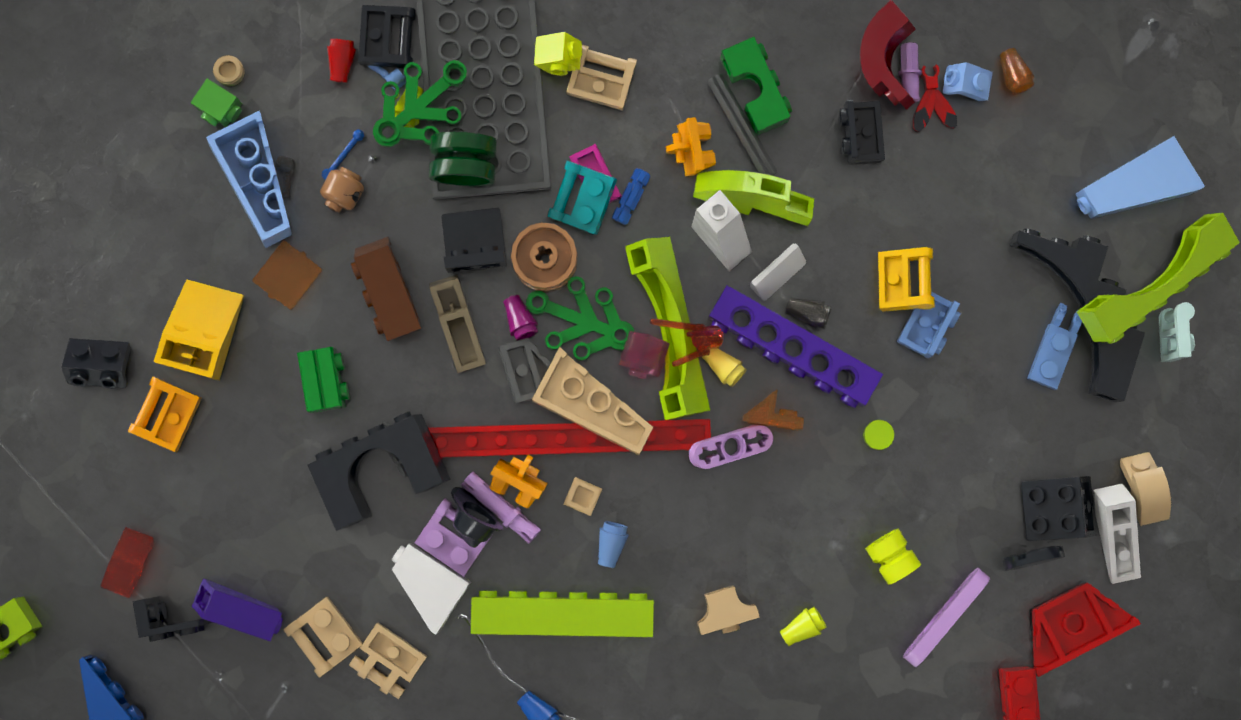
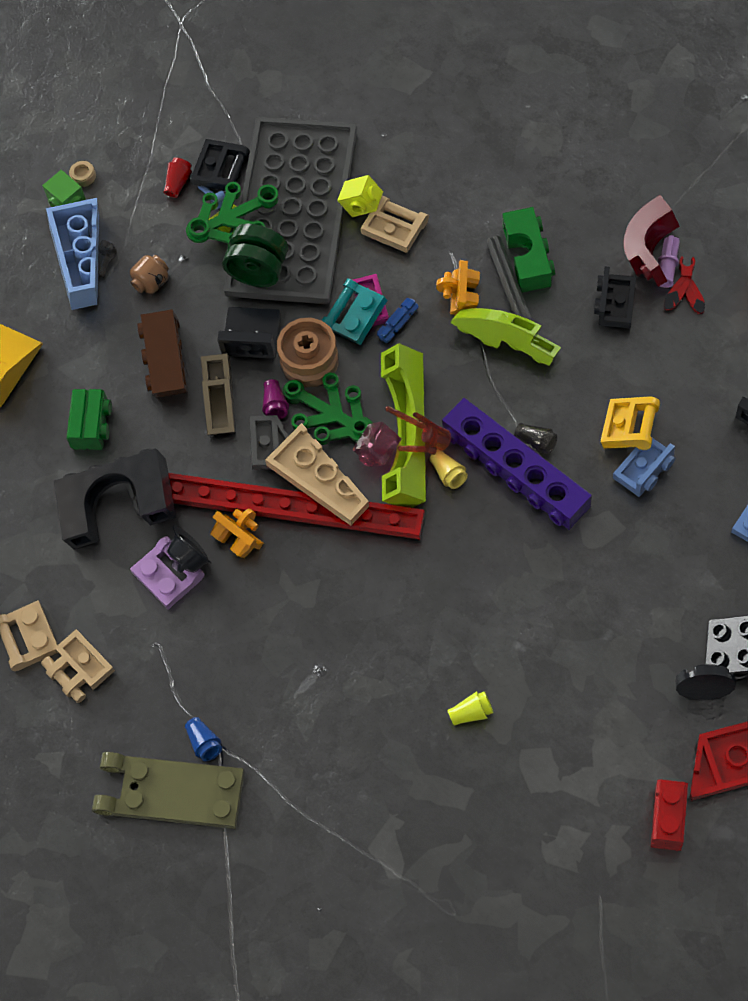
camera: 25 degrees right, 20 degrees down
clear orange piece [252,240,323,310] -> none
blue hinge [322,130,364,180] -> none
white slope [392,543,471,635] -> none
lavender pin [461,471,541,544] -> none
lime brick [471,590,654,637] -> none
tan tile [563,477,602,516] -> none
medium blue cone [598,521,629,568] -> none
lavender beam [689,425,773,469] -> none
white slope [691,190,752,272] -> none
tan brick [697,585,759,635] -> none
clear orange slope [741,390,804,431] -> none
white slope [750,243,806,301] -> none
lime tile [863,420,894,450] -> none
neon yellow wheel [865,528,921,585] -> none
lavender beam [903,568,990,667] -> none
light blue bracket [943,62,993,101] -> none

